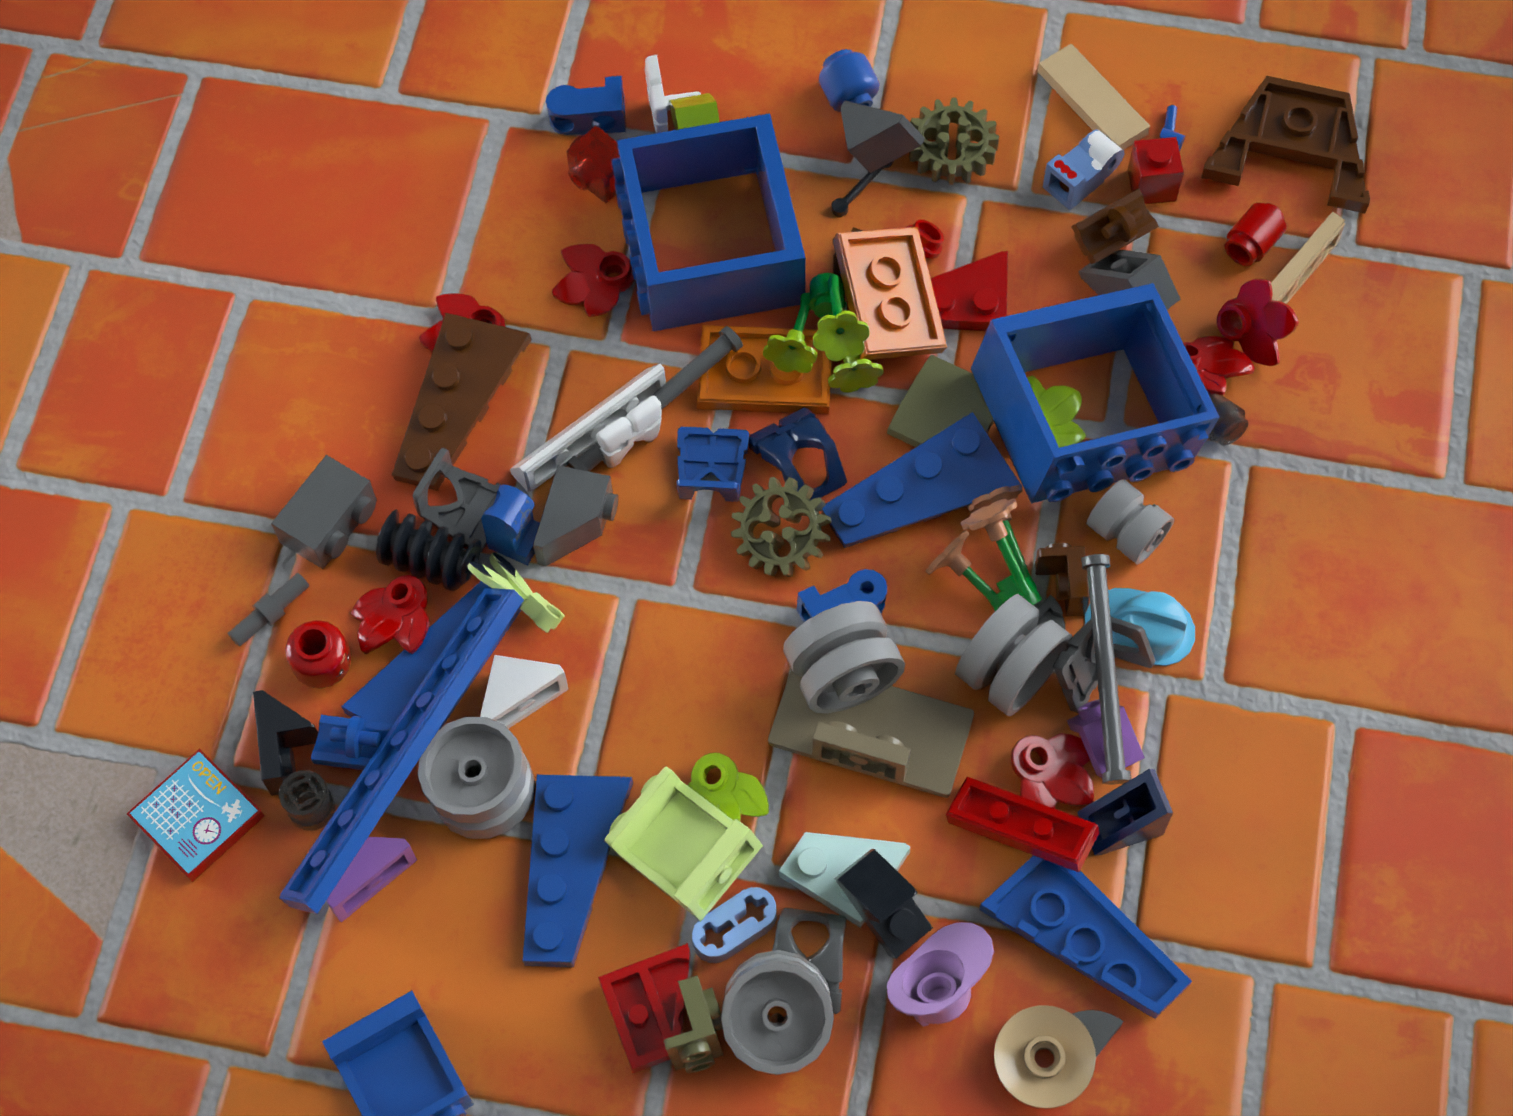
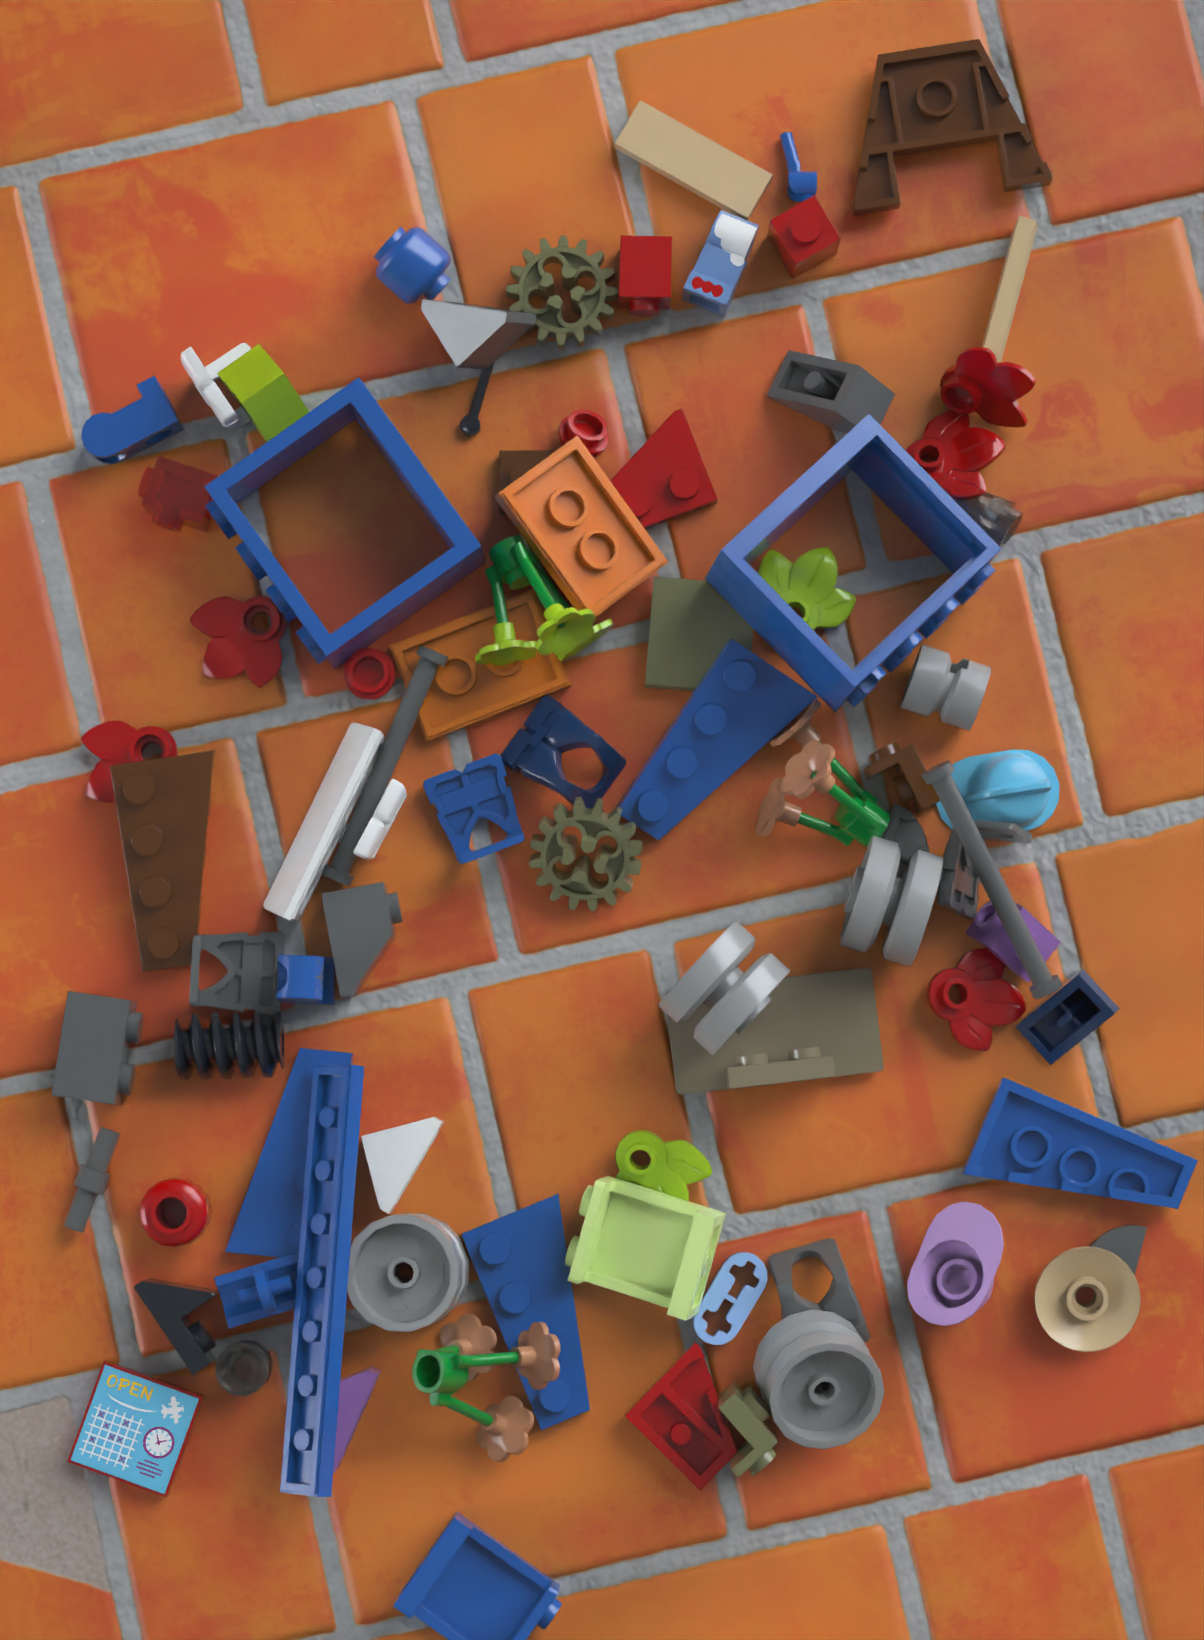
camera: 25 degrees left, 20 degrees up
red plate [351,575,430,654] -> none
yellowish green piece [467,552,565,633] -> none
light aqua wing [779,832,911,928] -> none
blue leg [797,569,887,622] -> none
black slope [834,849,933,959] -> none
red tile [946,776,1099,872] -> none
reddish brown hips [1071,189,1159,264] -> none
red brick [1224,202,1287,266] -> none
none -> red plate [344,648,396,700]
none -> nougat plant [412,1314,560,1462]
none -> red brick [619,235,672,317]

